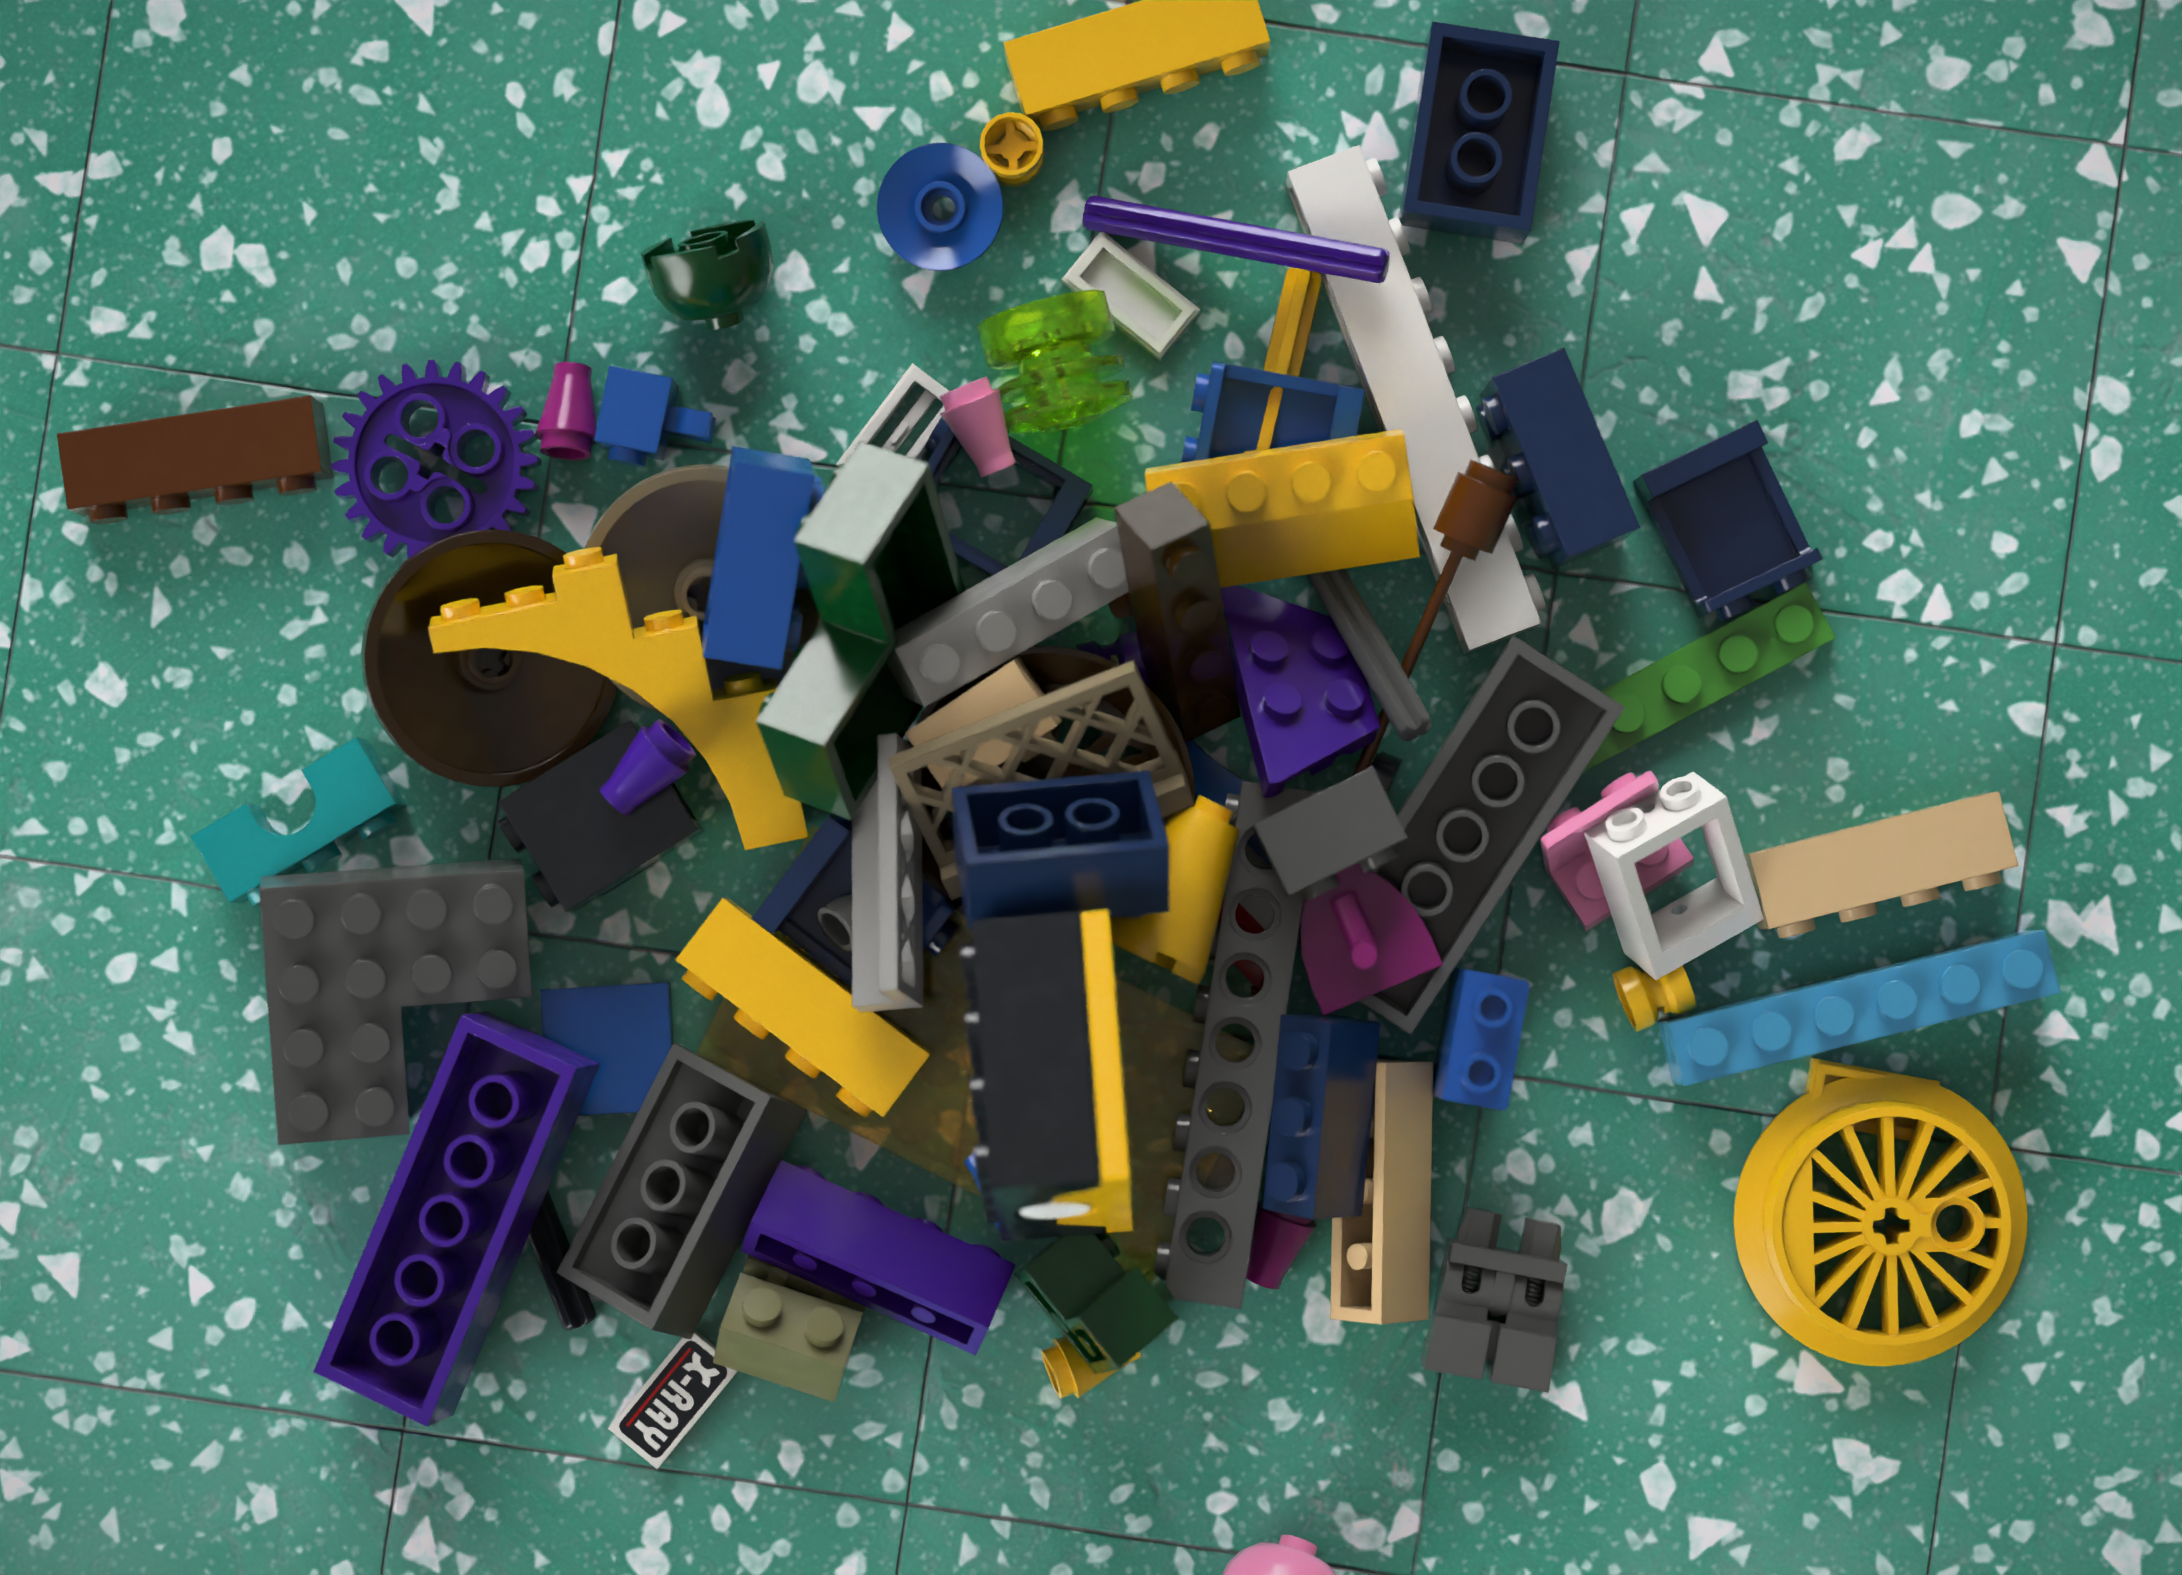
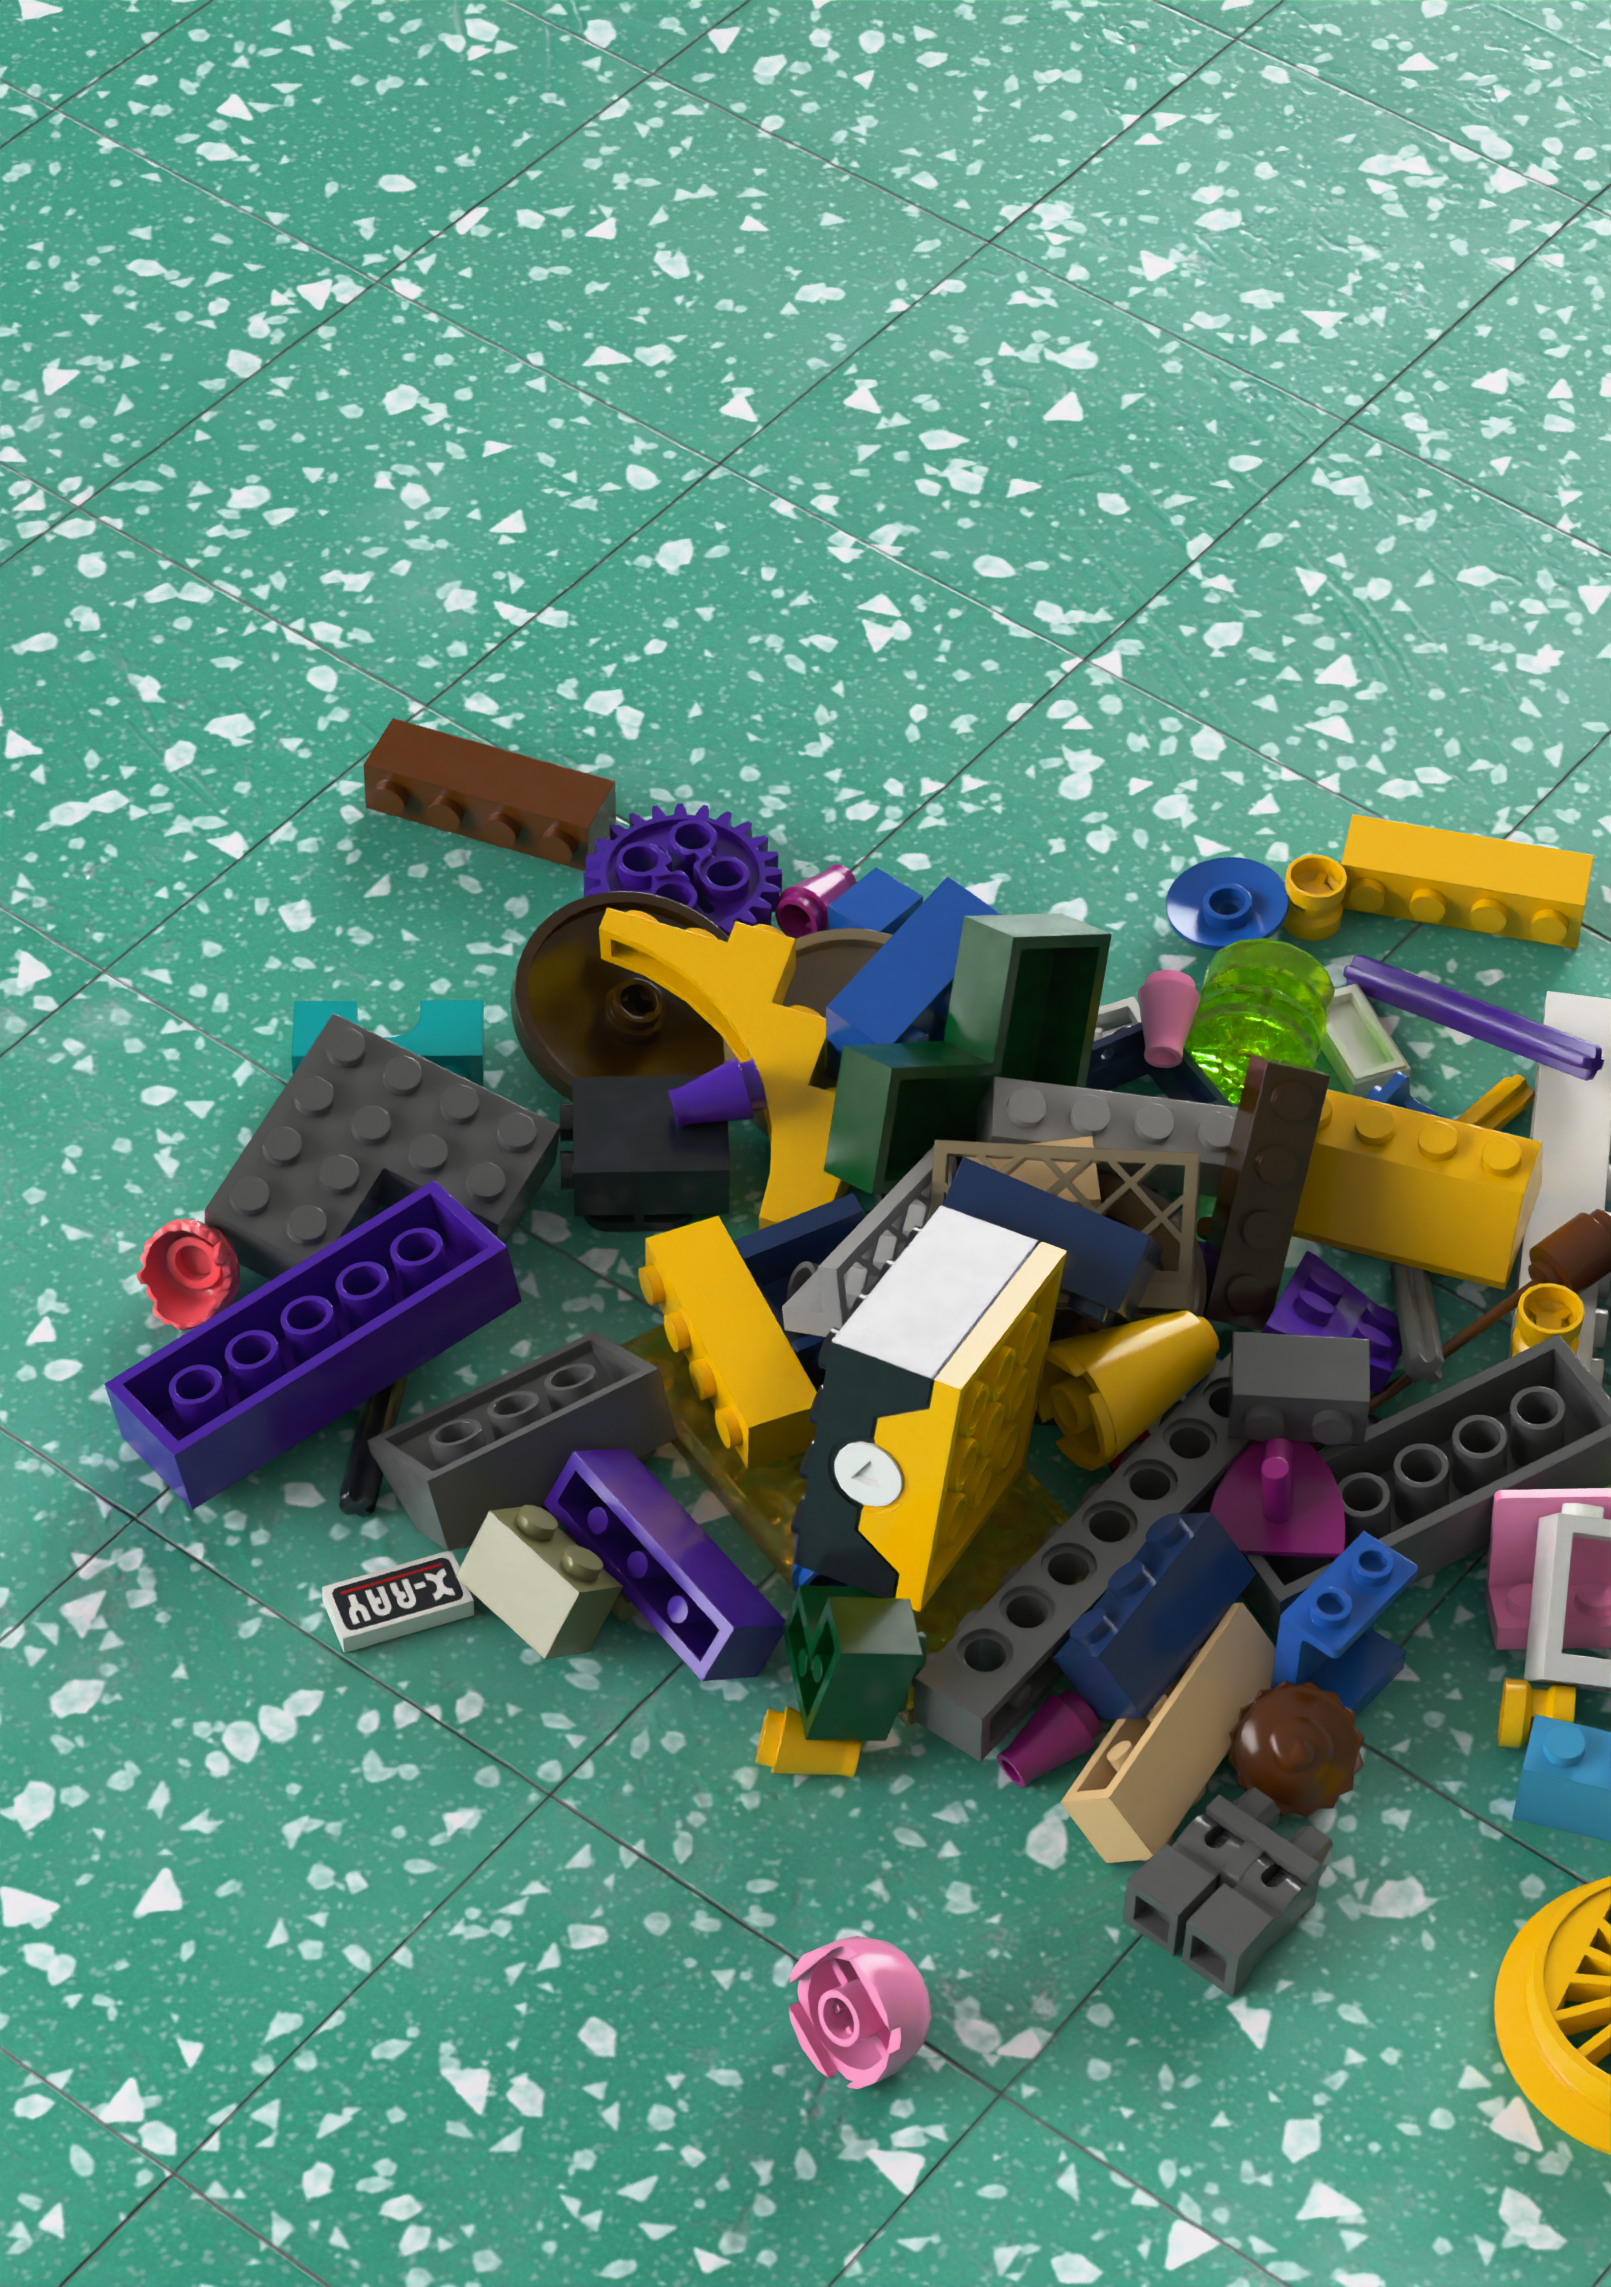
camera: 25 degrees right, 40 degrees down
blue tile [540,982,674,1116] -> none
dark green cylinder [641,220,773,330] -> none
none -> coral hair [137,1219,240,1330]
none -> reddish brown piece [1228,1680,1365,1818]
none -> yellow wheel [1510,1283,1585,1356]

